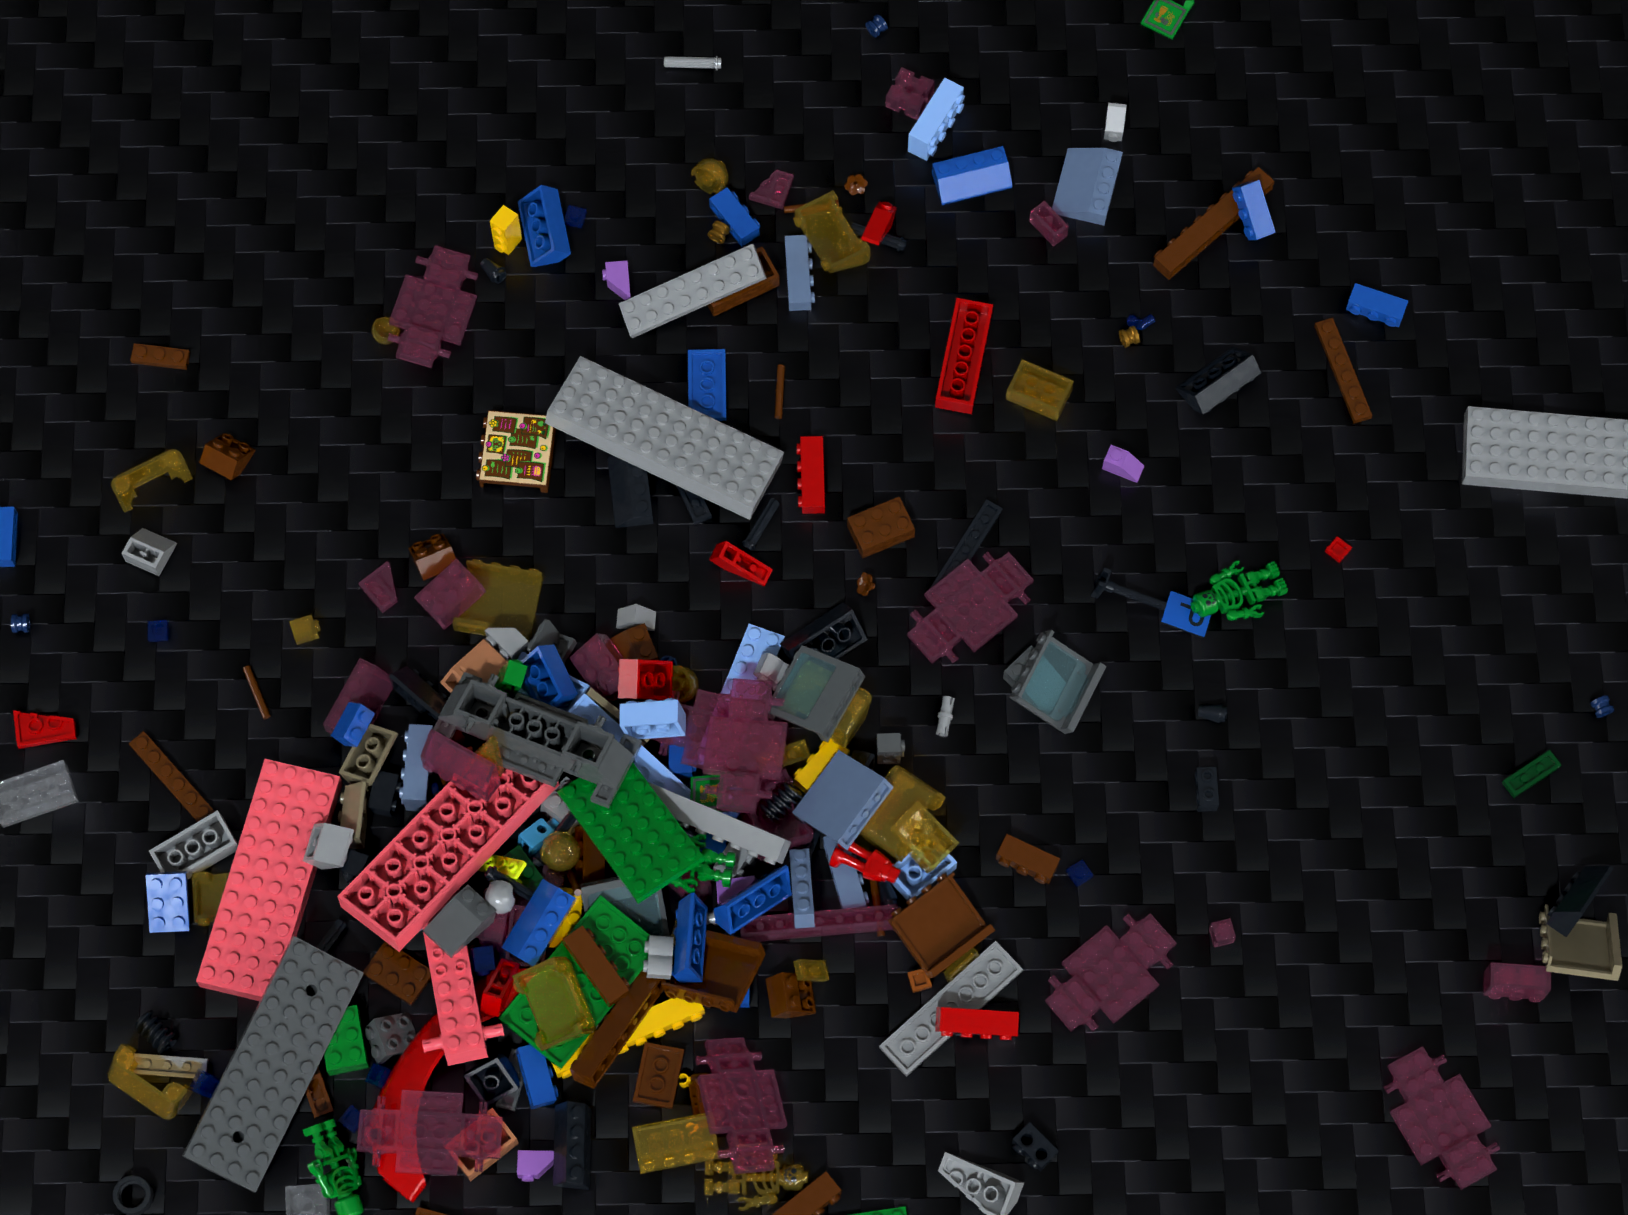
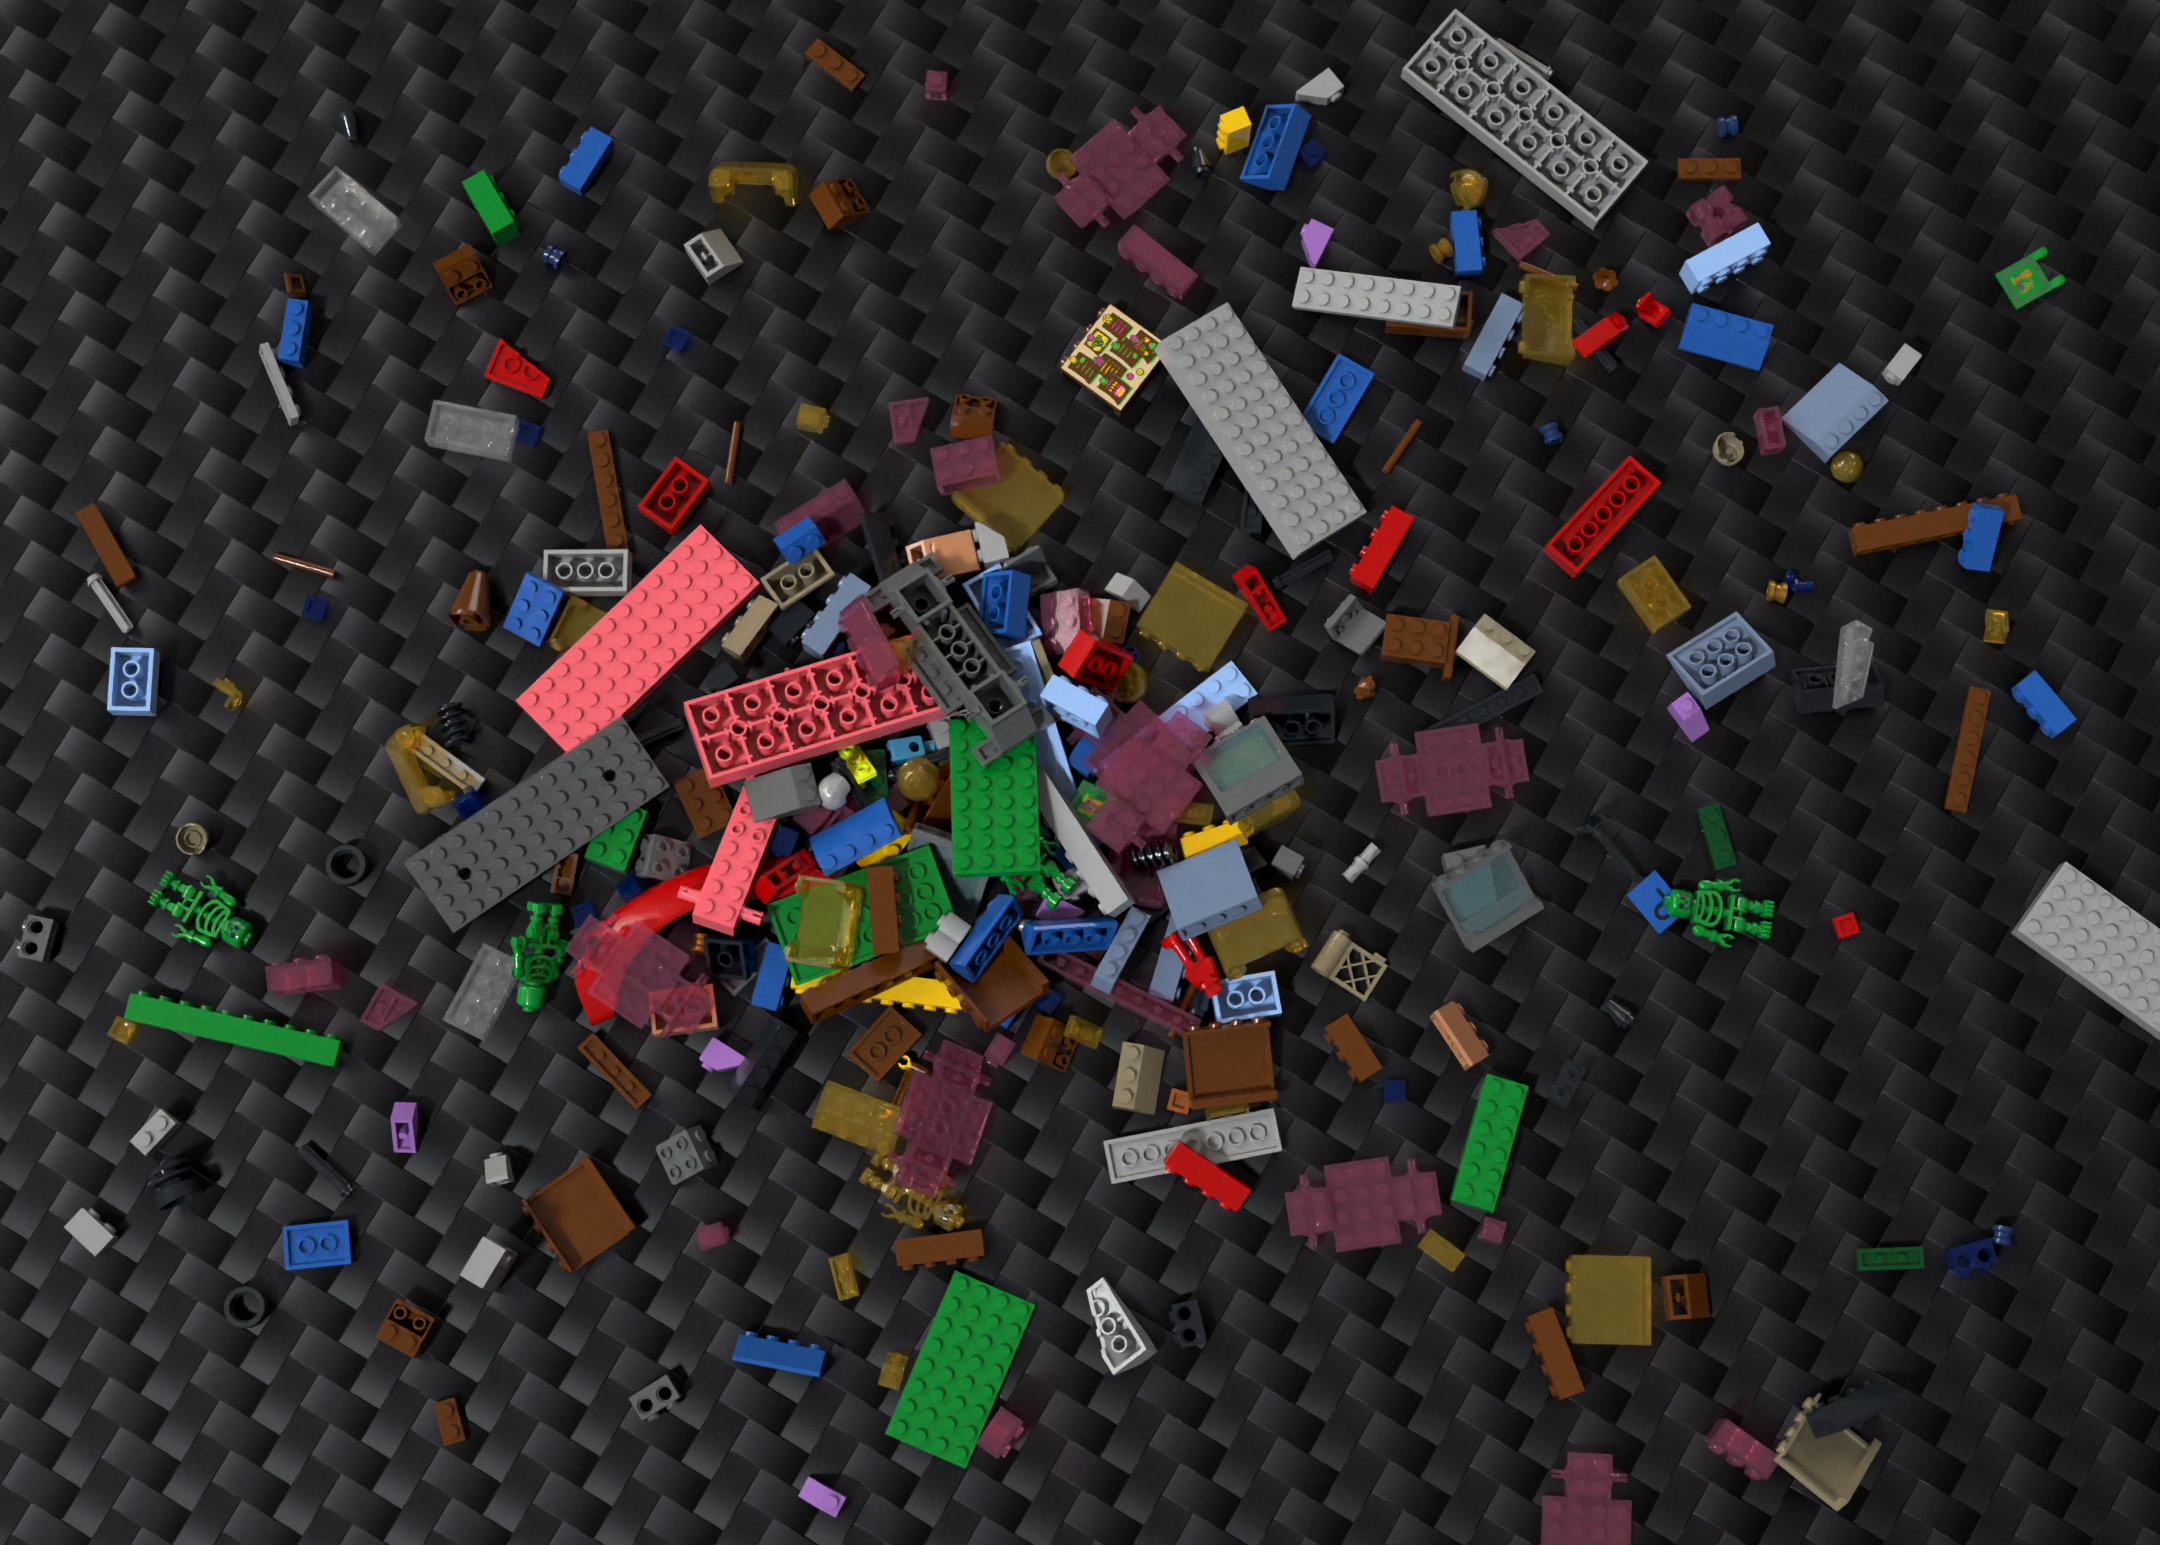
camera: 30 degrees right, 10 degrees up
light grey slope [303,823,354,869] -> none
green brick [495,659,528,697] -> none
clear yellow slope [890,800,959,873] -> none
none -> reddish brown cone [448,570,491,631]
none -> clear blue tile [515,420,543,447]
none -> red brick [637,456,712,536]
none -> pearl gold wheel [690,933,708,954]
none -> clear pink brick [925,70,948,100]
none -> clear pink brick [984,1032,1016,1068]
none -> clear blue tile [1033,989,1063,1016]
none -> dark tan slope [1112,1042,1165,1115]
none -> clear pink brick [1118,224,1198,300]
none -> clear yellow panel [1136,561,1248,672]
none -> light grey slope [1295,68,1344,105]
none -> dark tan piece [1311,929,1388,1002]
none -> dark grey bracket [1324,594,1386,655]
none -> light grey brick [1401,9,1649,230]
none -> clear yellow plate [1417,1229,1465,1273]
none -> nougat slope [1430,1001,1489,1071]
none -> reddish brown tile [1441,615,1459,682]
none -> green brick [1449,1074,1529,1213]
none -> slope [1455,614,1536,691]
none -> reddish brown brick [1524,1307,1585,1400]
none -> dark blue wheel [1539,421,1565,446]
none -> clear yellow panel [1565,1255,1651,1346]
none -> red bracket [1635,292,1671,328]
none -> reddish brown slope [1661,1273,1710,1321]
none -> sand blue slope [1666,611,1776,710]
none -> reddish brown plate [1677,158,1741,181]
none -> dark green plate [1697,803,1737,871]
none -> dark tan hair [1712,432,1745,466]
none -> clear yellow hair [1831,451,1864,483]
none -> clear wedge [1832,620,1874,709]
none -> clear blue brick [1944,1238,1998,1278]
none -> clear yellow bracket [1983,609,2009,644]

